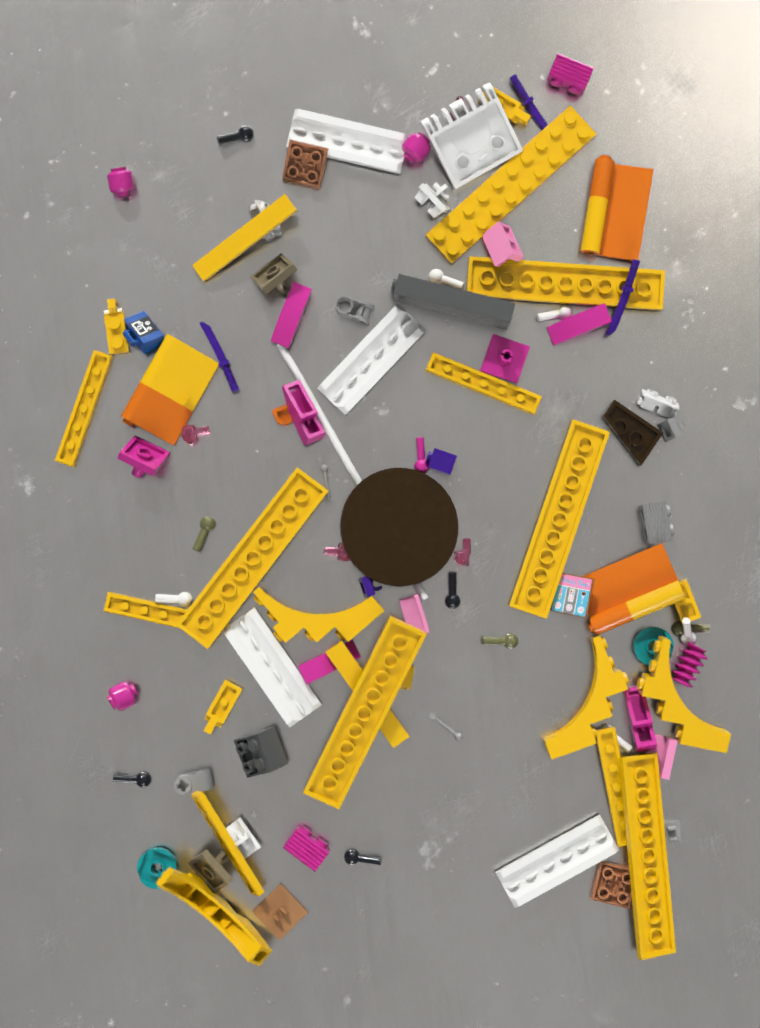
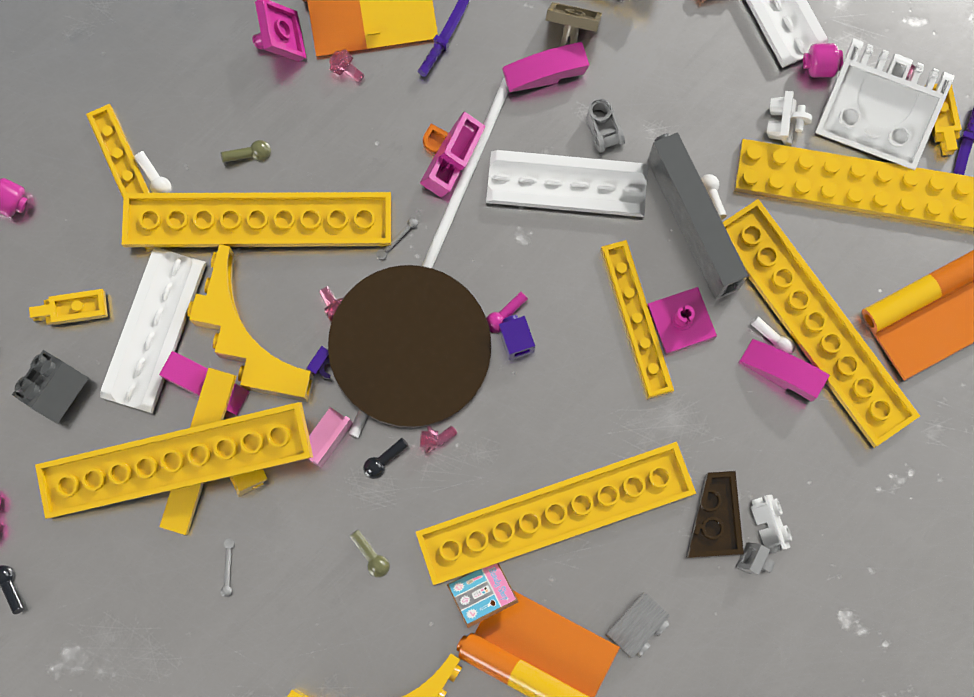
camera: 55 degrees right, 10 degrees down
bright pink panel [482,222,524,267] -> none
dark purple sword [606,259,640,336] -> none

